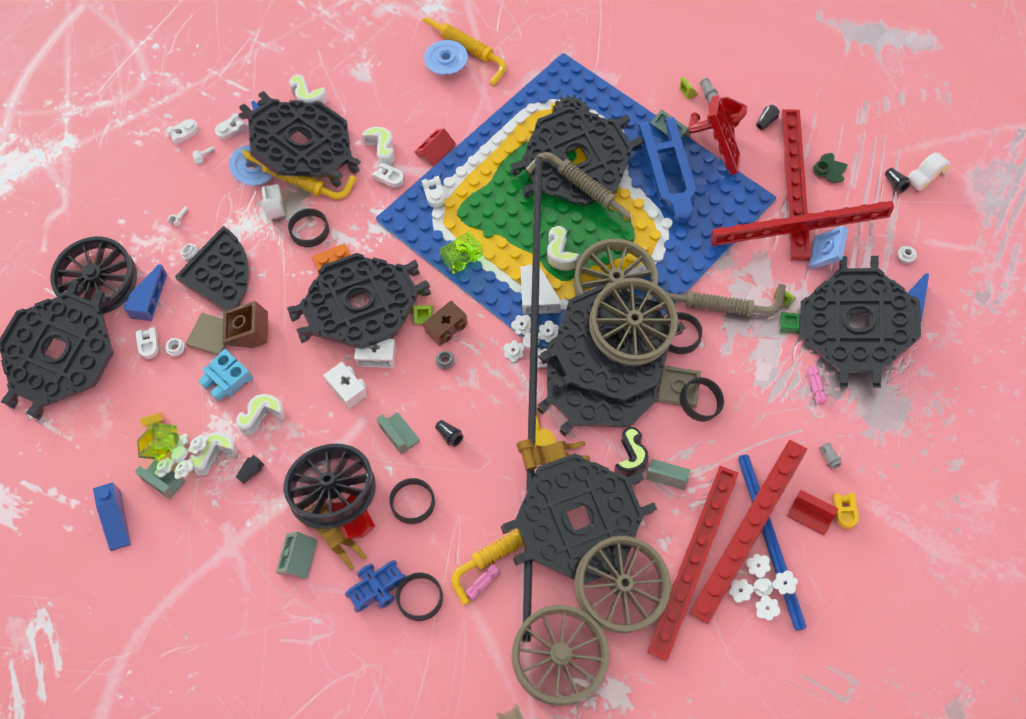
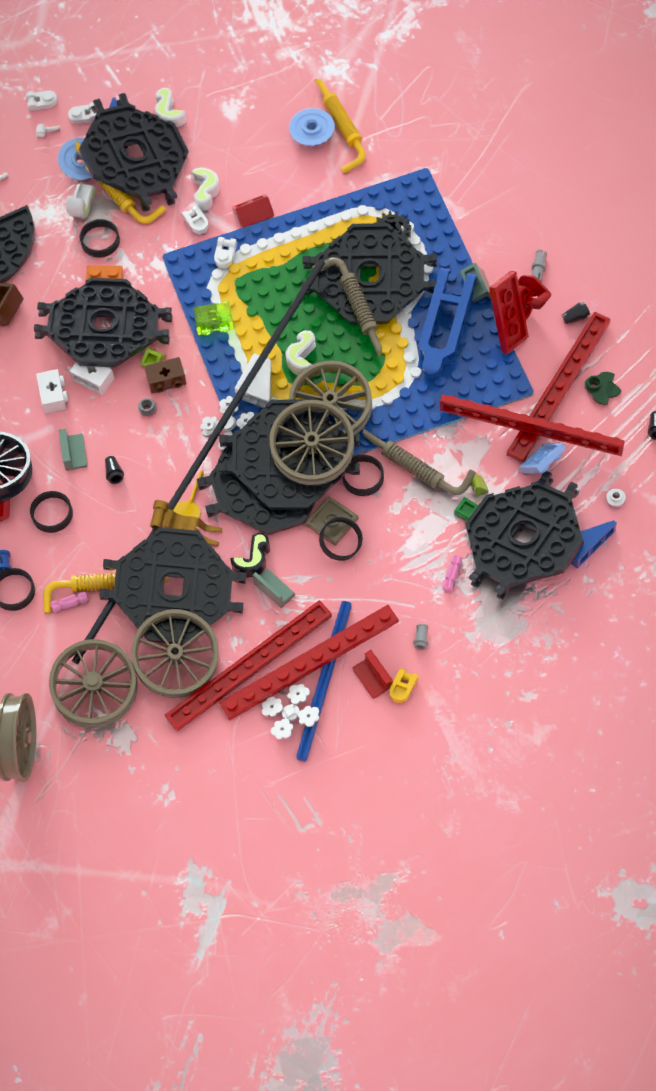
camera: 30 degrees right, 0 degrees up
lime slope [679,76,698,100] -> none

